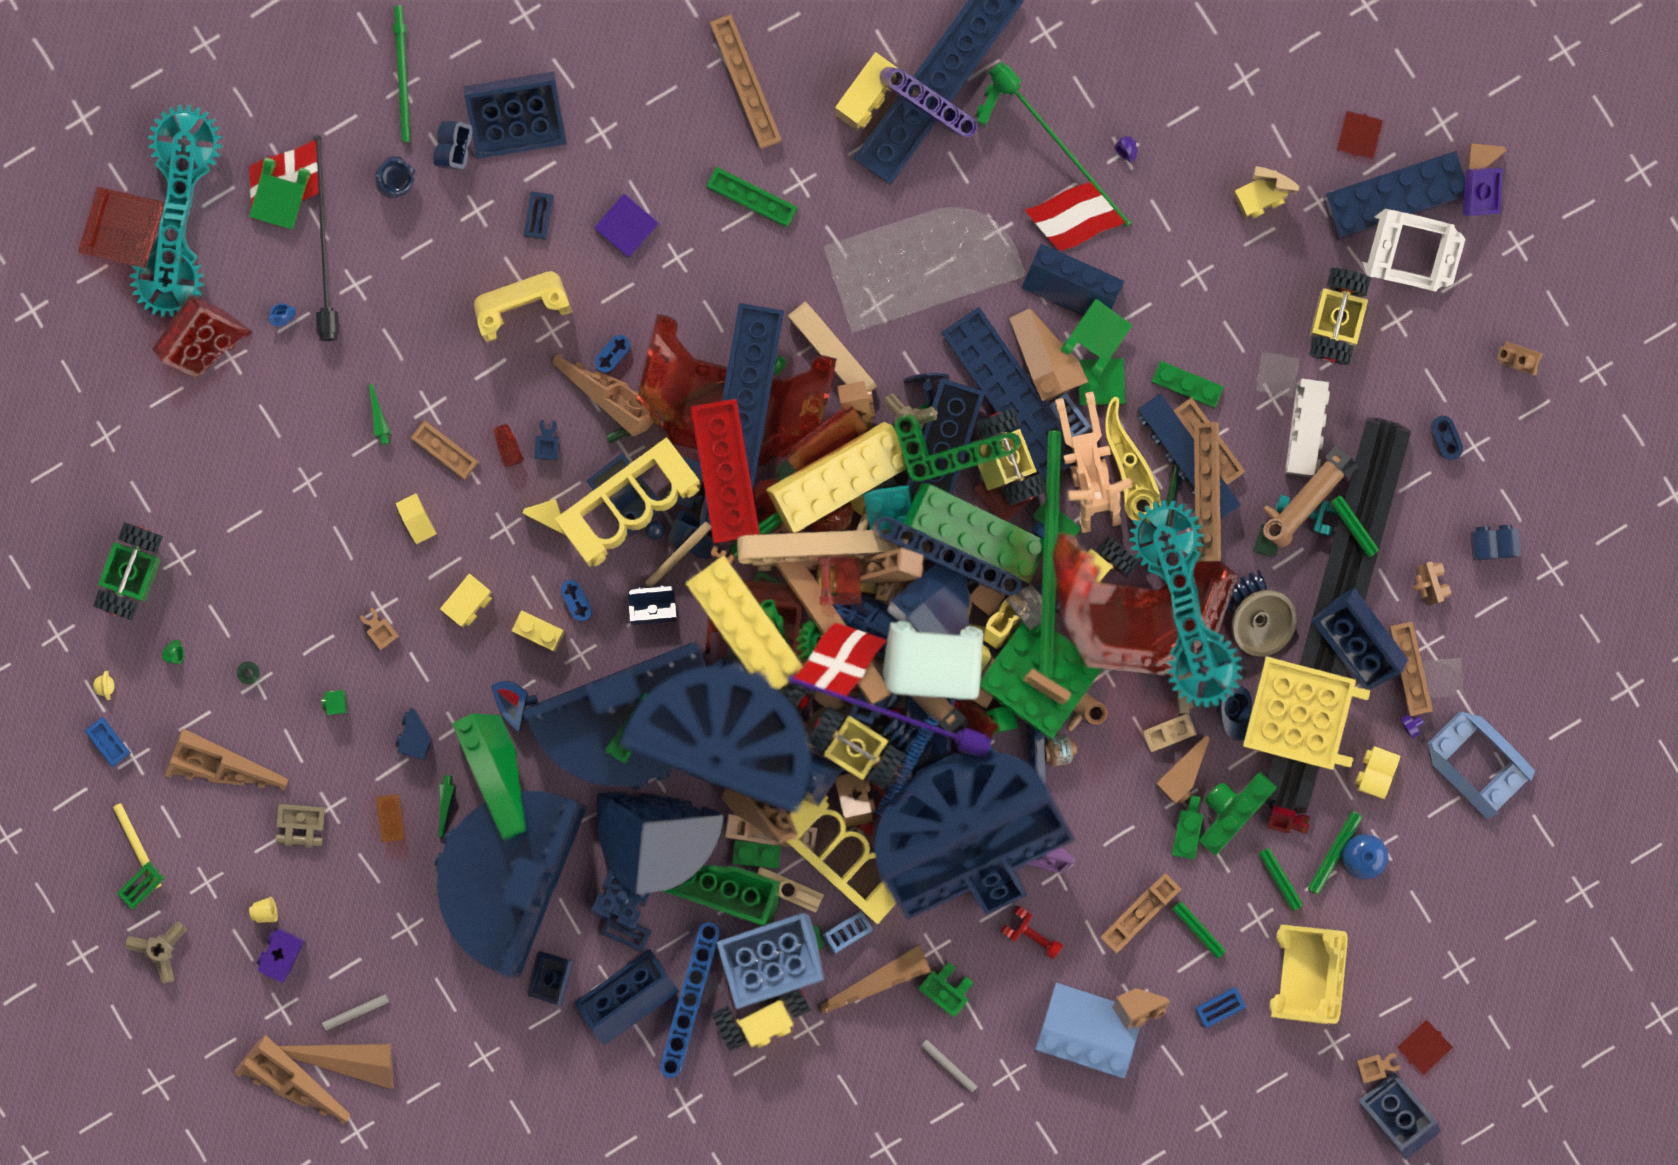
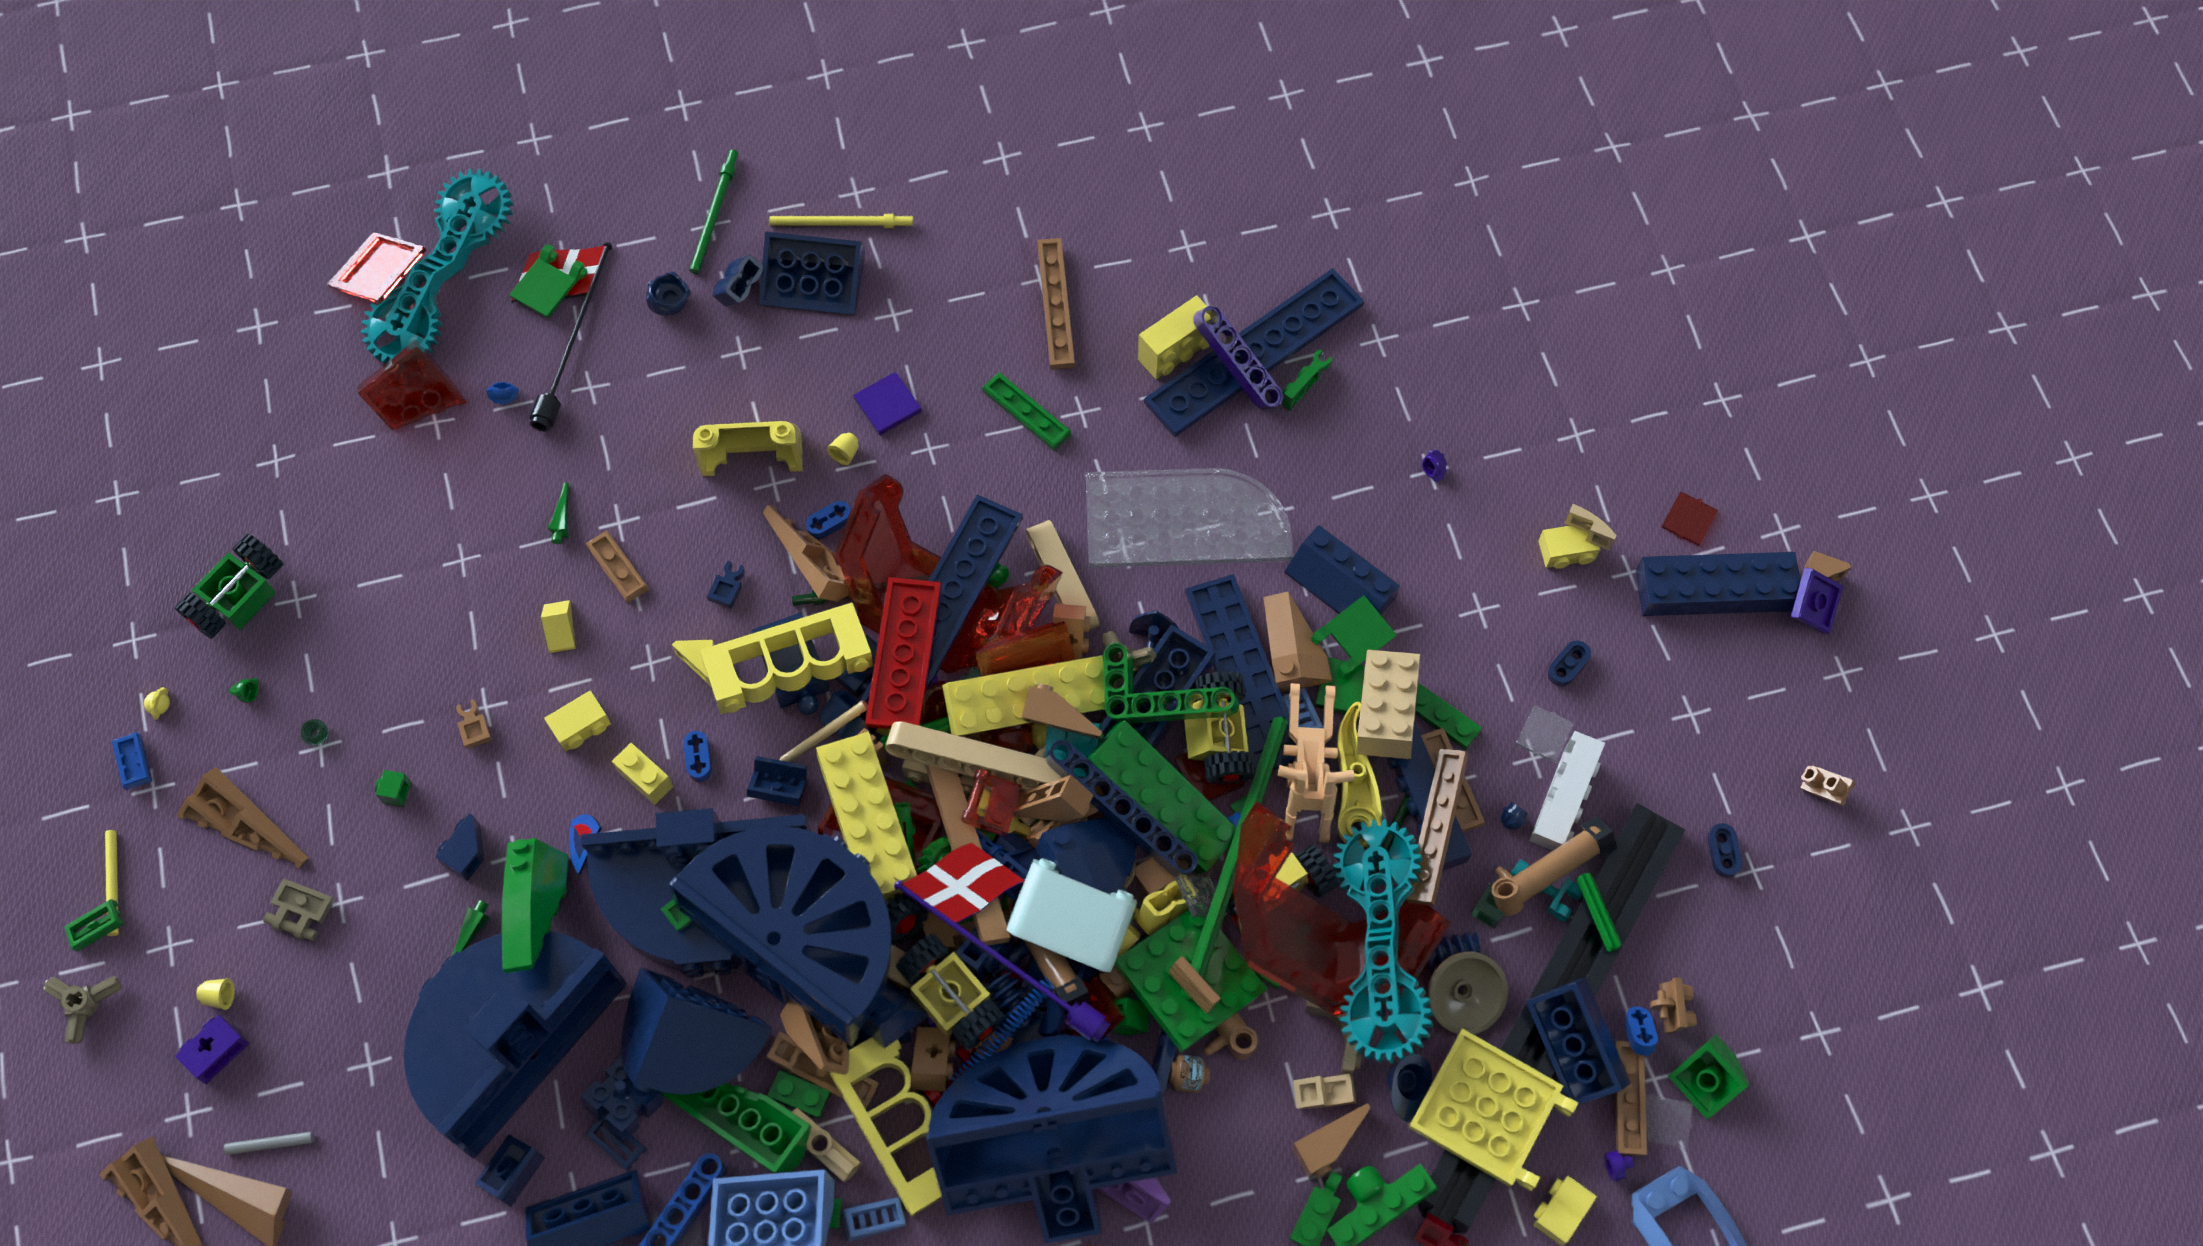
camera: 15 degrees right, 20 degrees down
clear orange plate [376,794,406,843] -> none
clear red hinge [493,424,524,468] -> none
dark blue tile [524,191,554,240] -> none
flag [988,61,1131,251] -> none
brick [1309,268,1371,365] -> none
white wedge [1362,209,1465,292] -> none
dark blue brick [1470,524,1521,560] -> none
none -> light yellow bar [769,214,913,228]
none -> light yellow hat [827,433,859,465]
none -> medium nougat slope [1022,684,1104,740]
none -> tan brick [1357,650,1420,759]
none -> dark blue plate [1501,802,1529,830]
none -> dark blue plate [1548,640,1591,686]
none -> blue beam [1625,1006,1658,1056]
none -> green slope [1668,1034,1749,1120]

